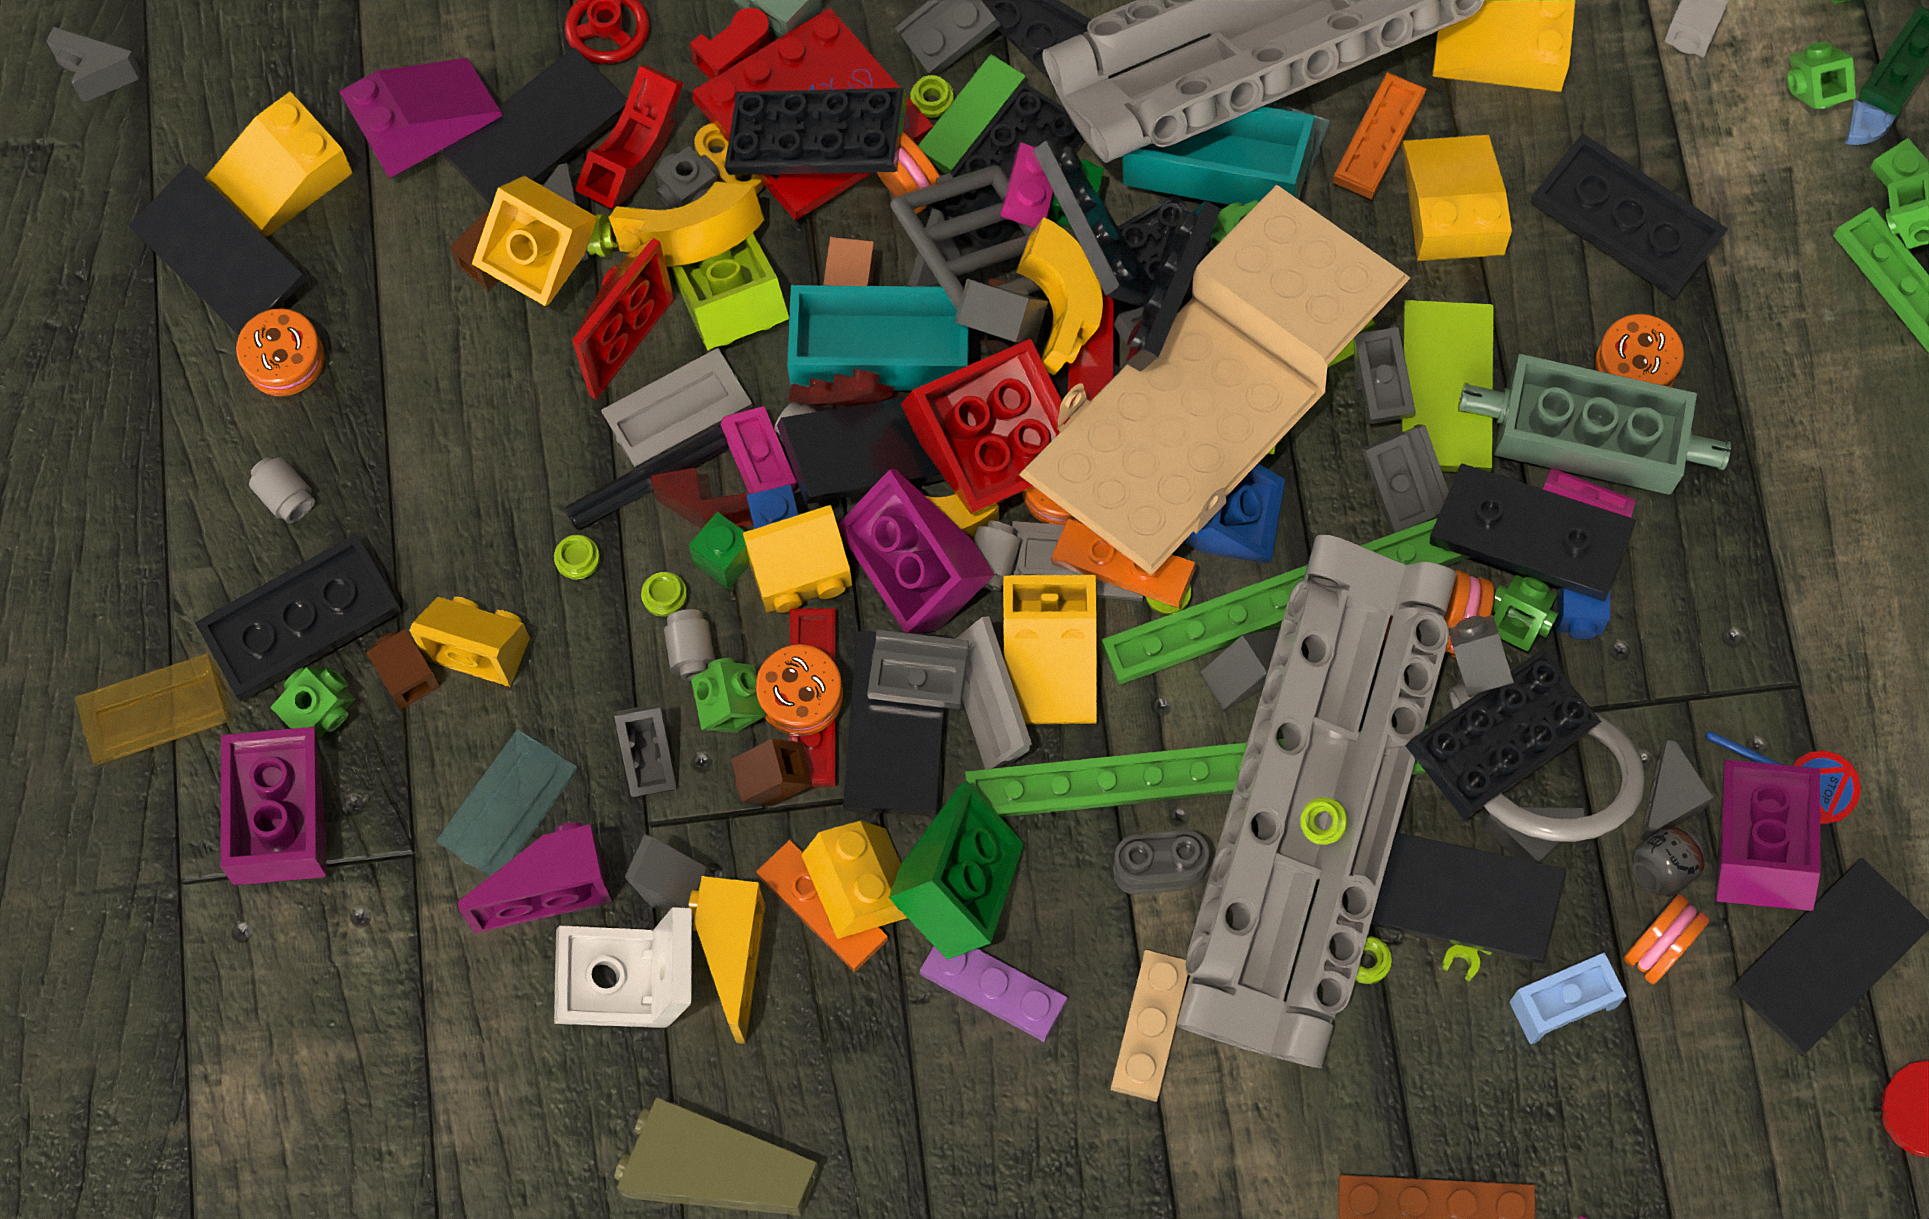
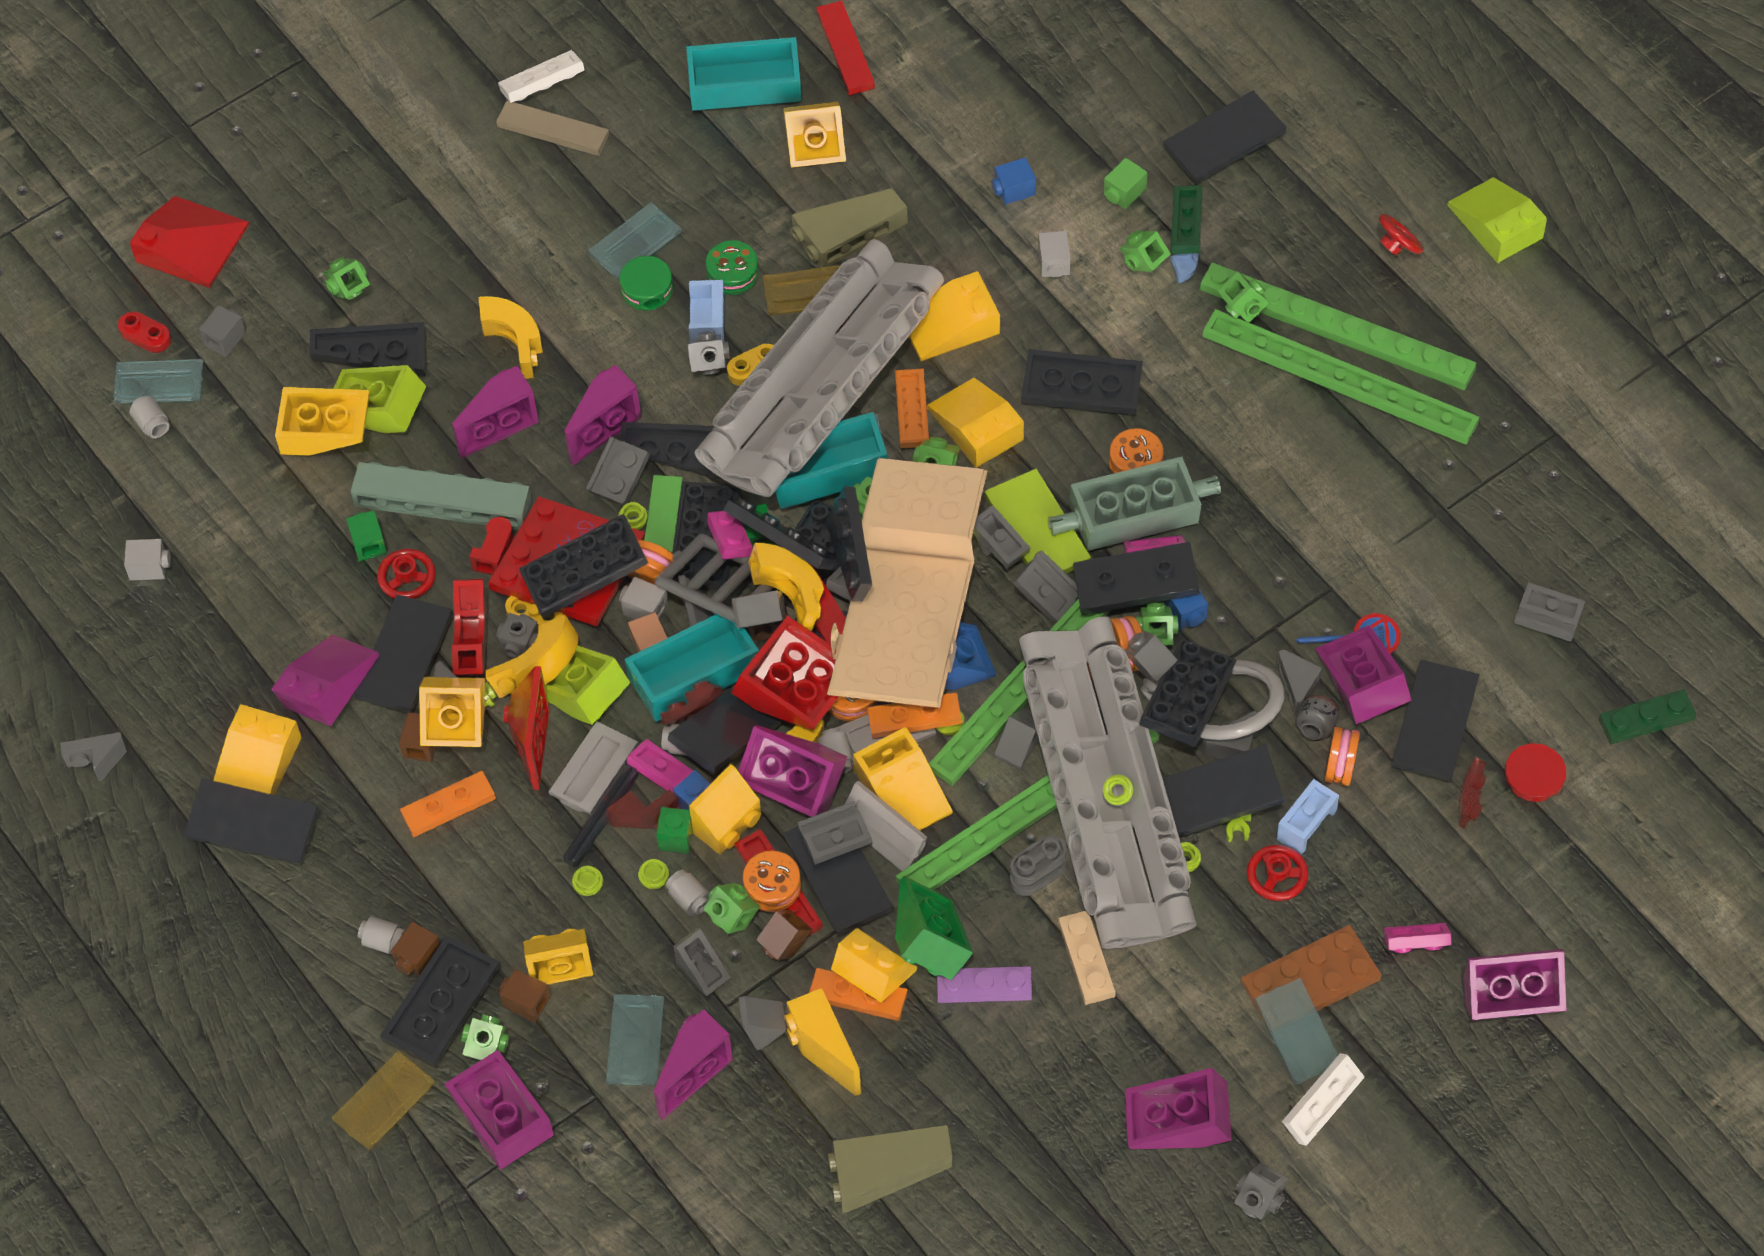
camera: 30 degrees left, 10 degrees down
orange head [236,309,325,396] -> none
white bracket [554,907,691,1028] -> none
none -> reddish brown brick [391,922,440,977]
none -> orange plate [400,771,496,838]
none -> light grey brick [619,577,668,620]
none -> bright green brick [913,437,960,466]
none -> red piece [1247,845,1309,901]
none -> clear red slope [1458,757,1487,829]

